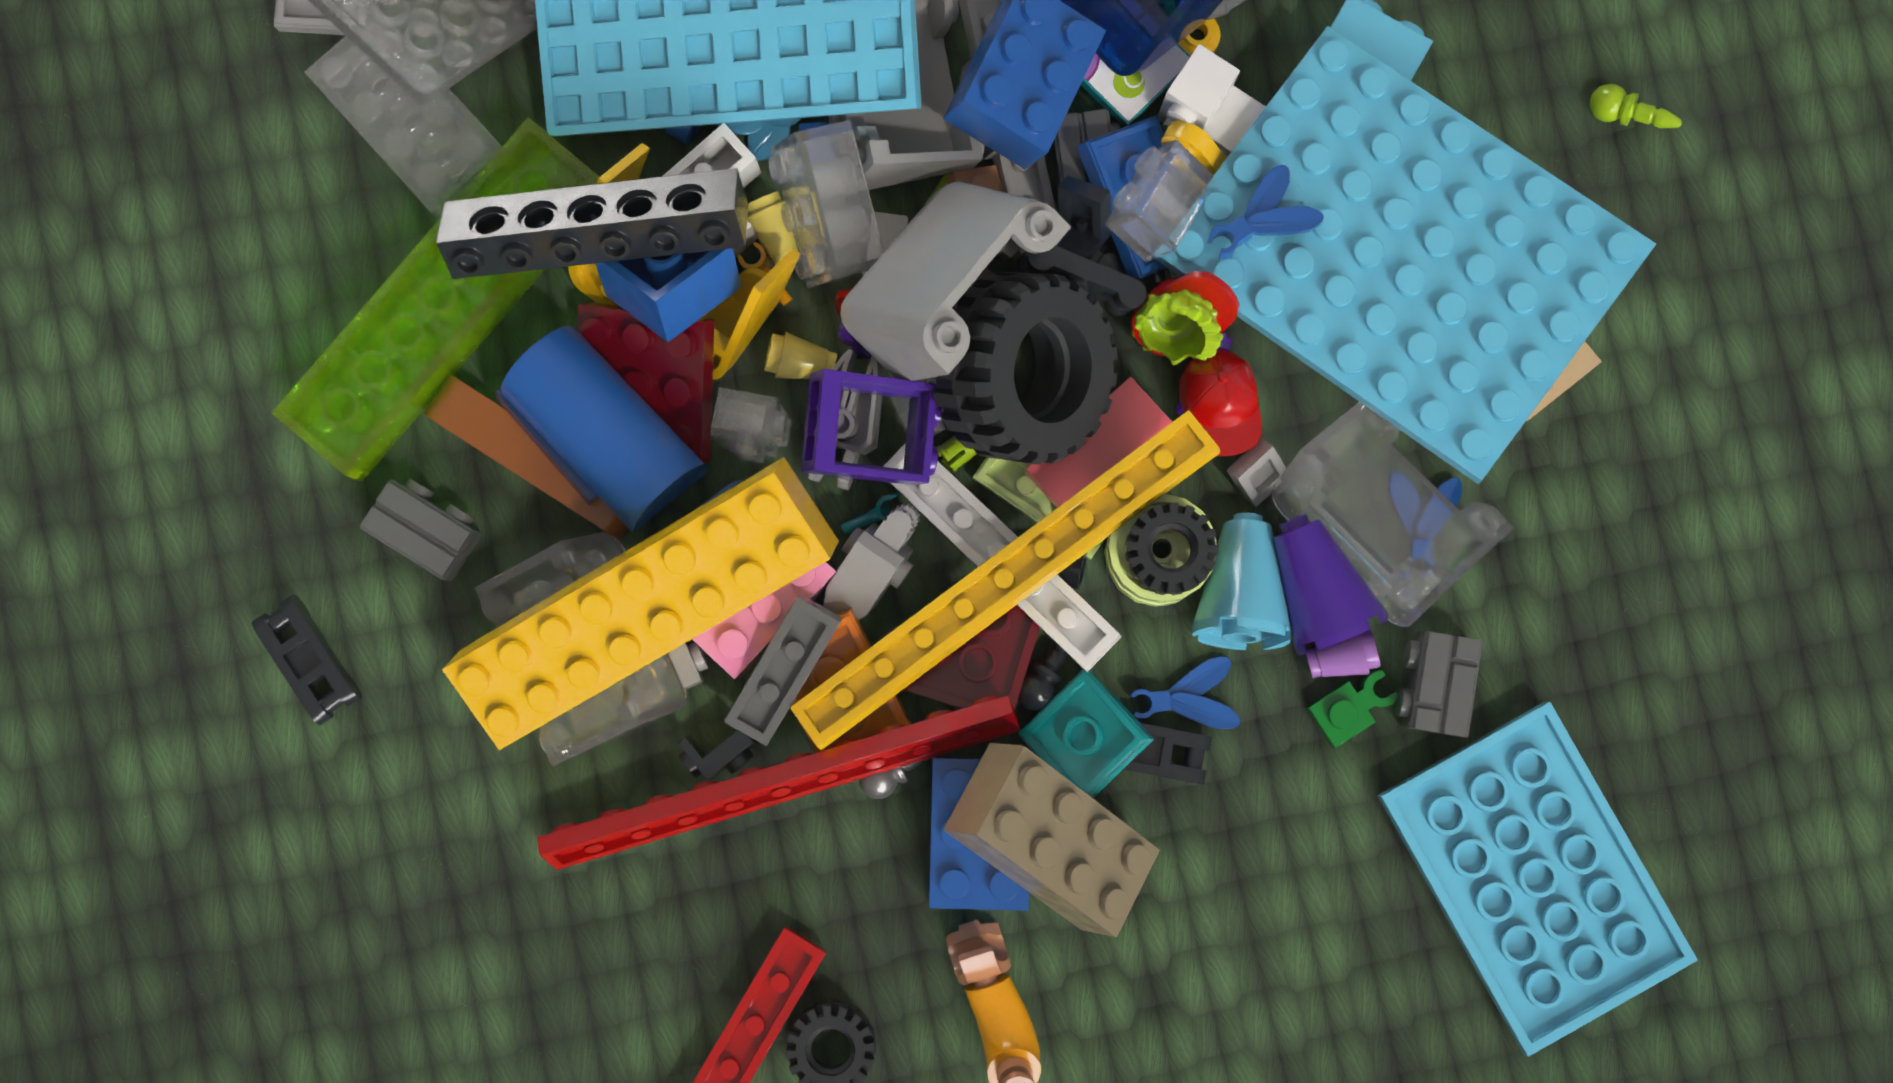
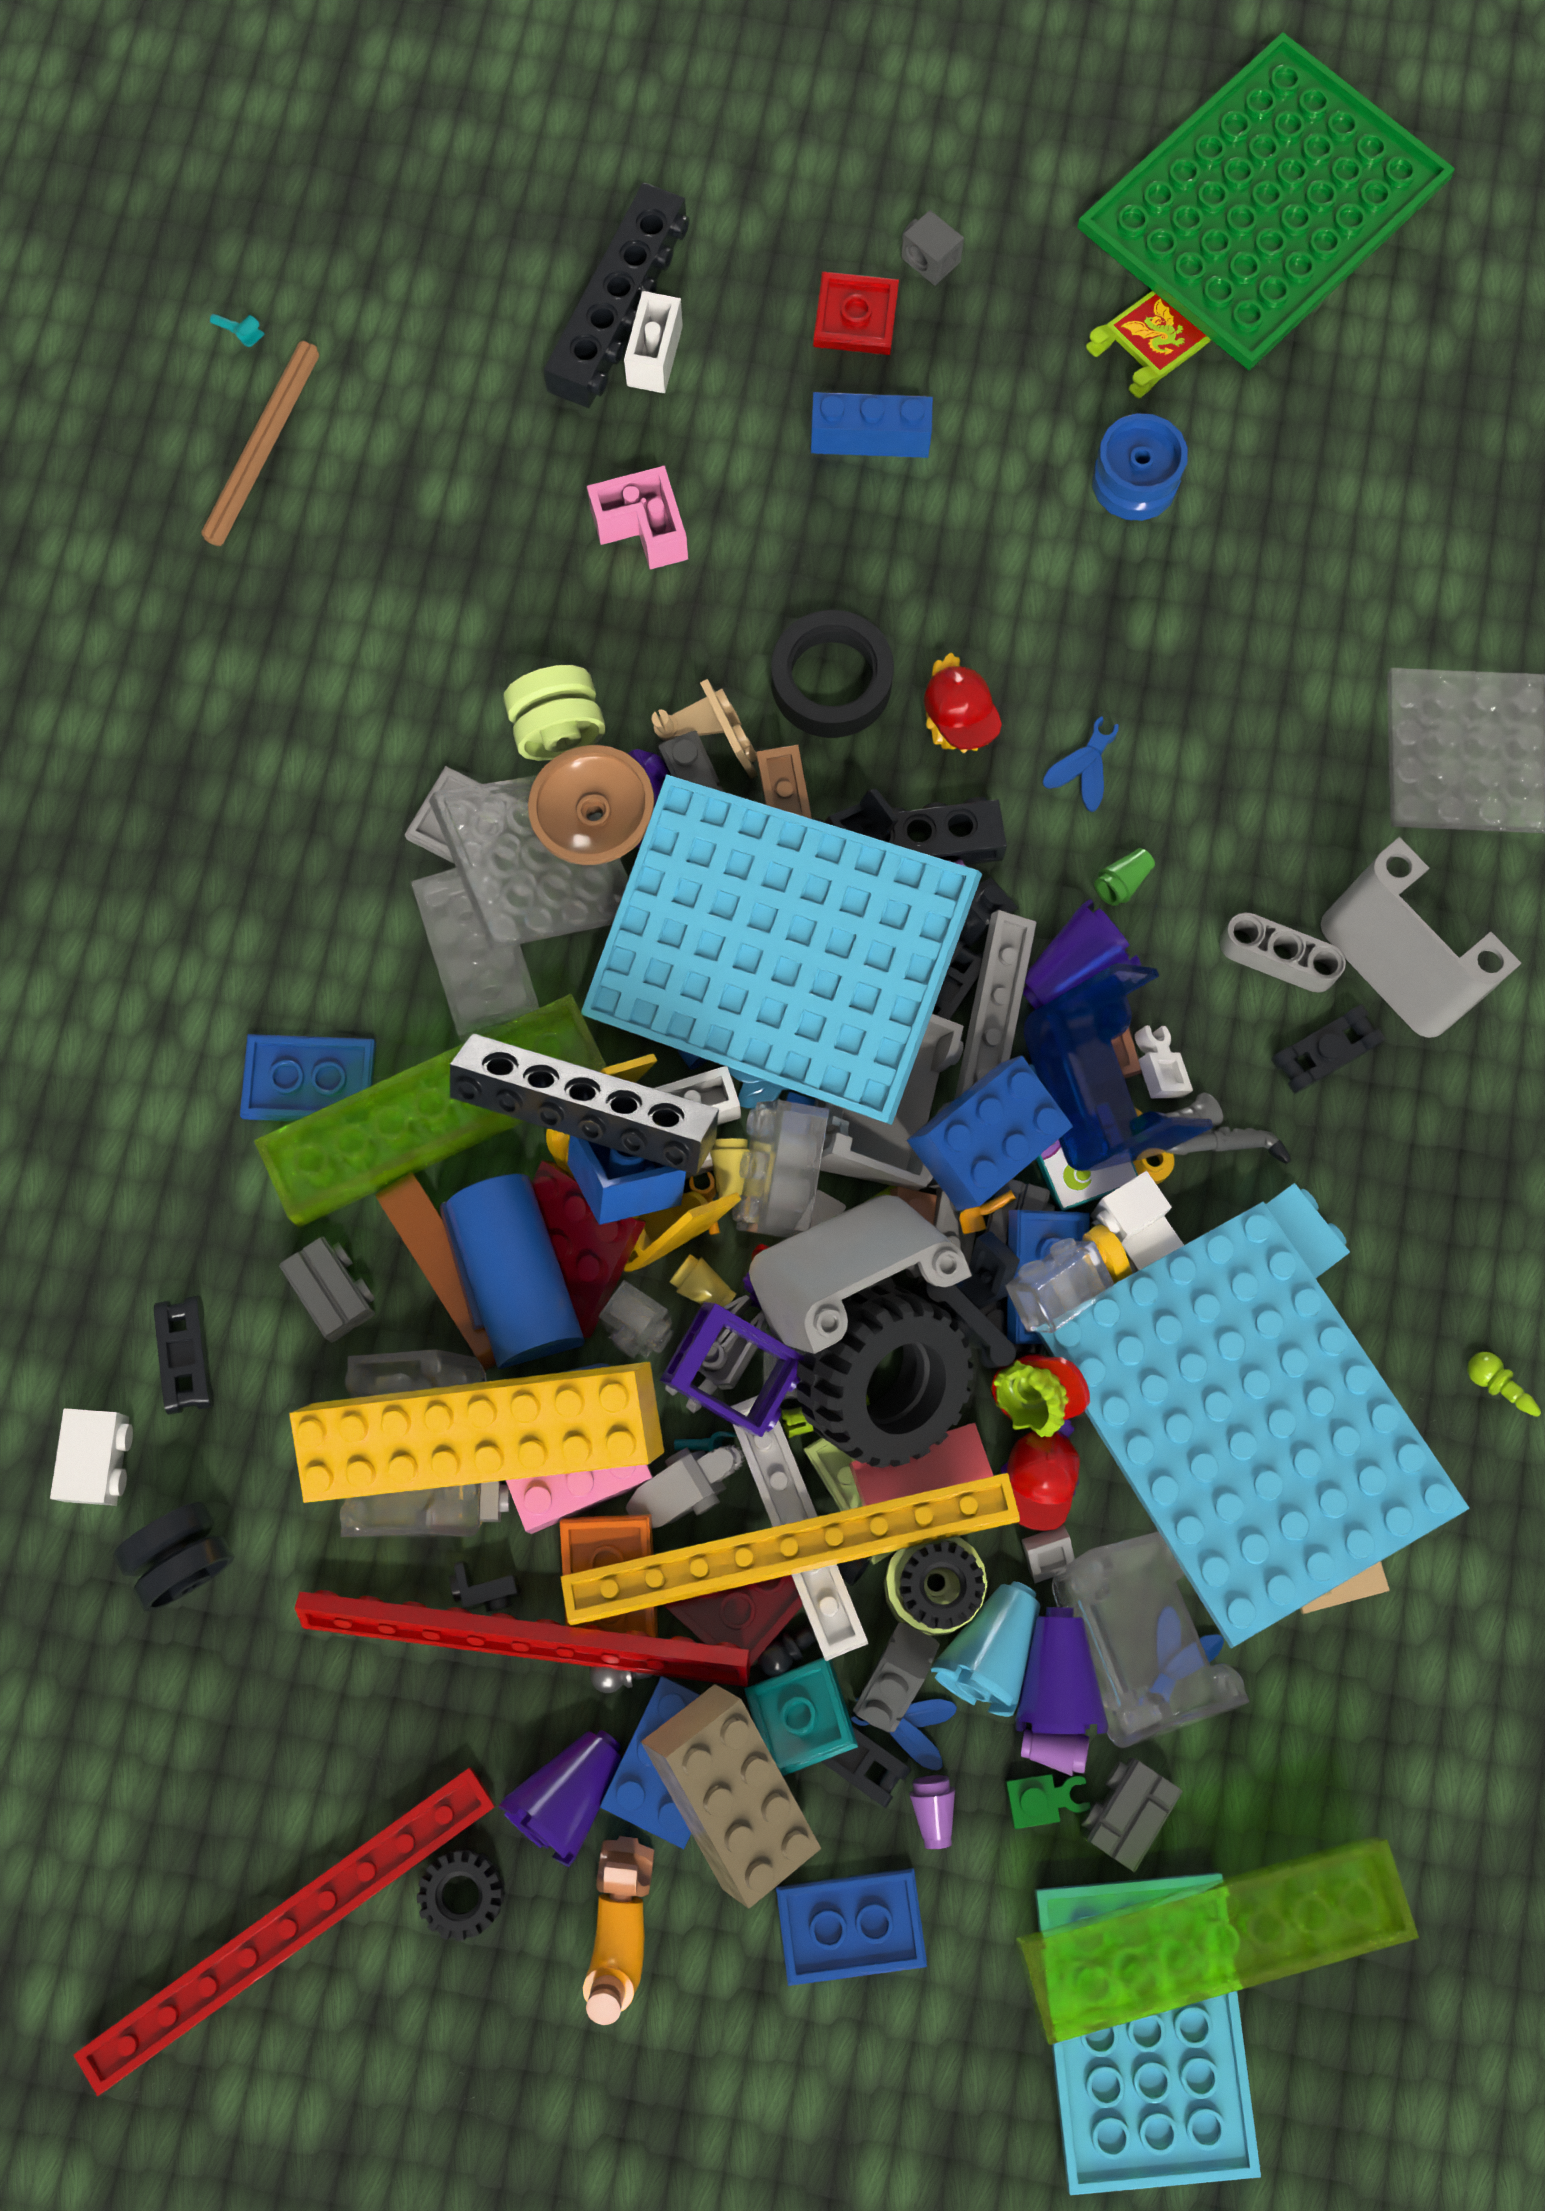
camera: 25 degrees right, 10 degrees down
dark grey plate [724,593,842,746] -> none
blue piece [1207,165,1324,260] -> none
none -> white brick [50,1409,133,1506]
none -> black wheel [113,1502,235,1612]
none -> blue tile [240,1034,376,1124]
none -> dark purple cone [498,1730,622,1867]
none -> blue tile [776,1868,927,1986]
none -> dark grey brick [853,1623,940,1733]
none -> medium lavender cone [909,1775,955,1849]
none -> light orange hand [959,1190,1016,1234]
none -> clear neon green brick [1015,1836,1419,2045]

